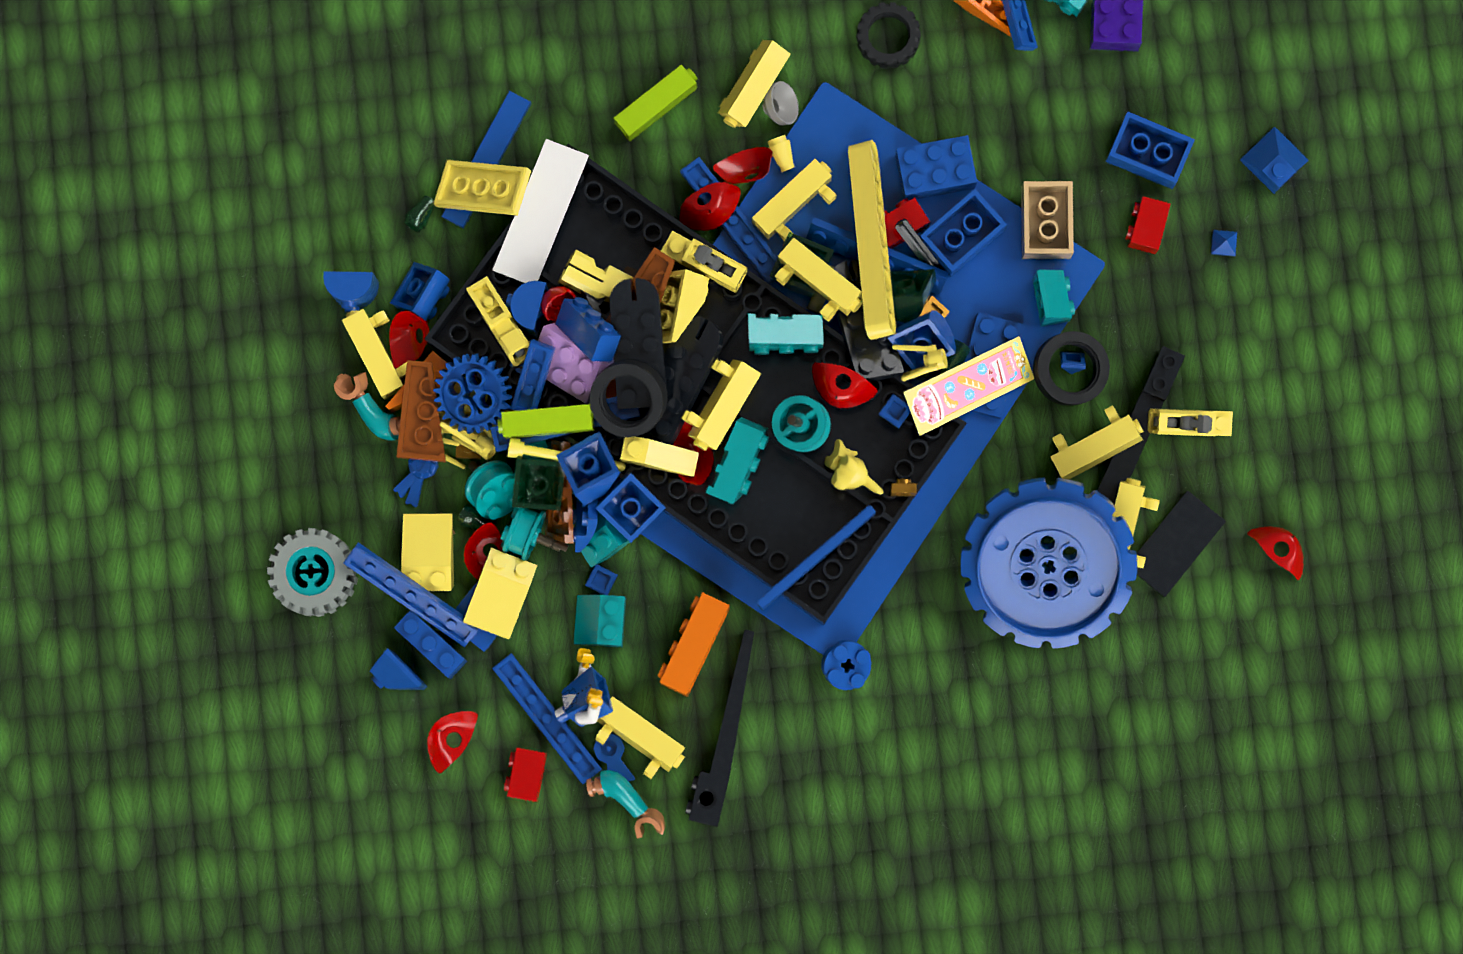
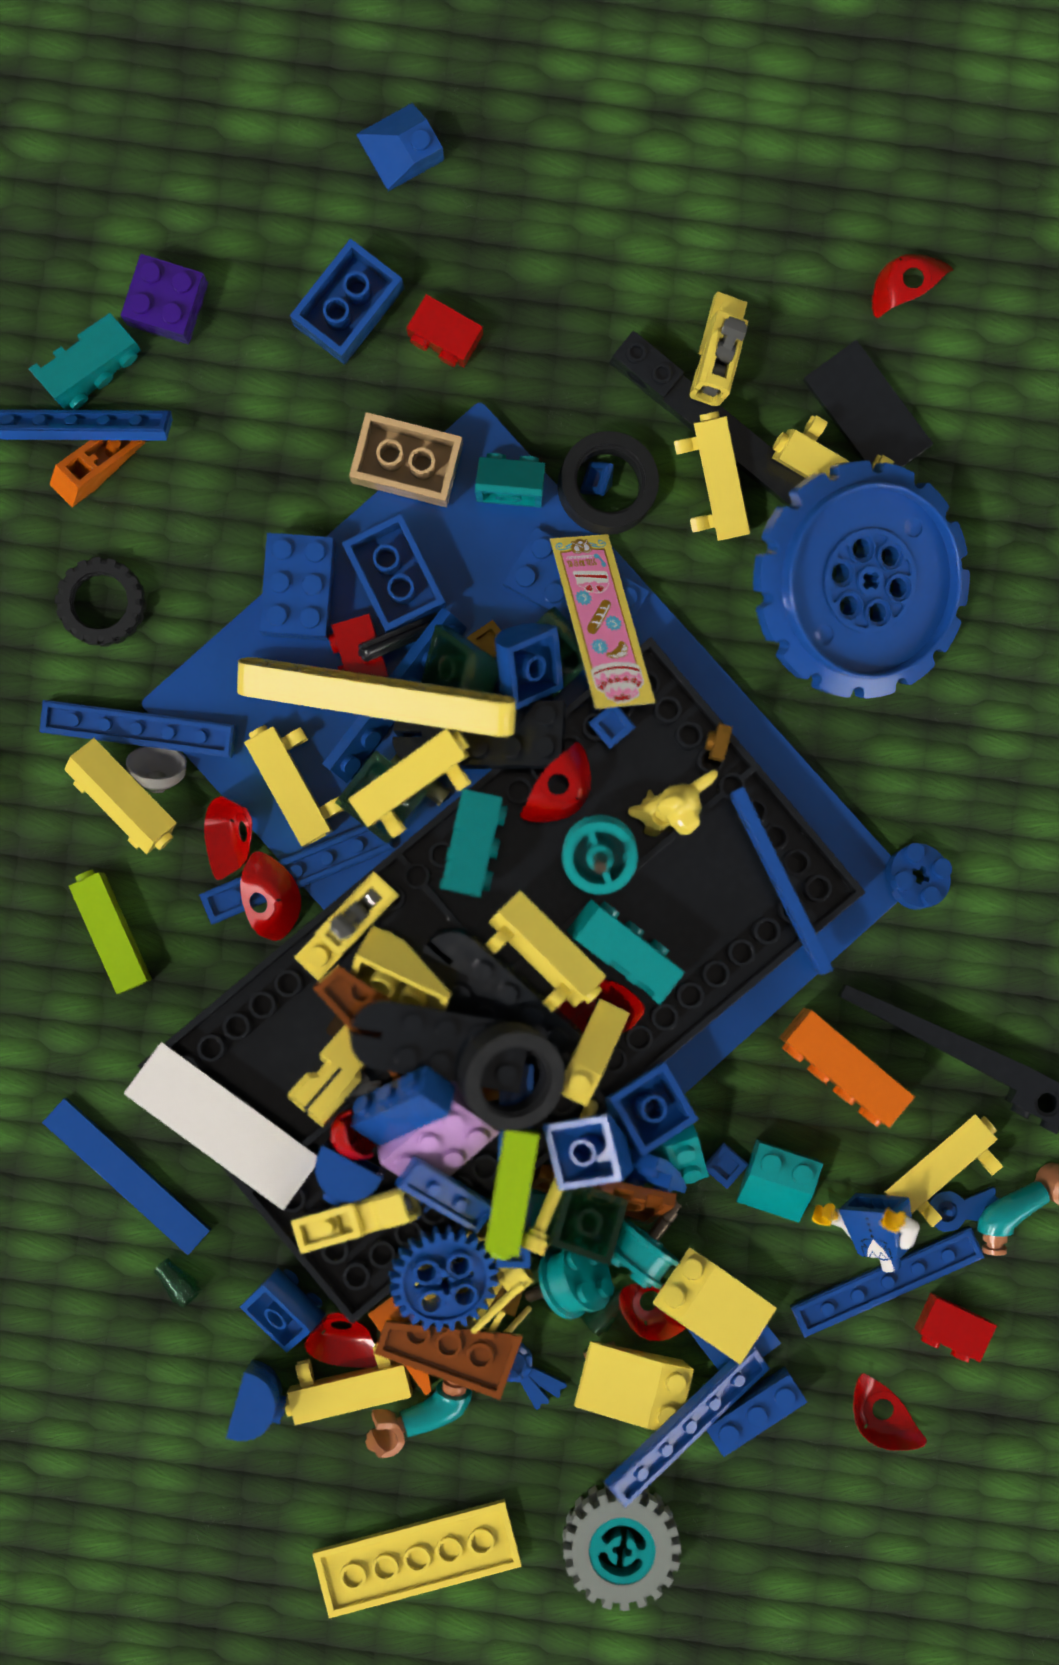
camera: 80 degrees left, 5 degrees up
blue slope [370,649,428,690] -> none
light yellow tile [433,160,531,216] -> none
light yellow cone [768,135,795,172] -> none
light yellow plant [892,345,948,381] -> none
blue slope [1211,230,1237,256] -> none
none -> blue tile [39,700,236,758]
none -> light yellow plate [312,1499,522,1619]

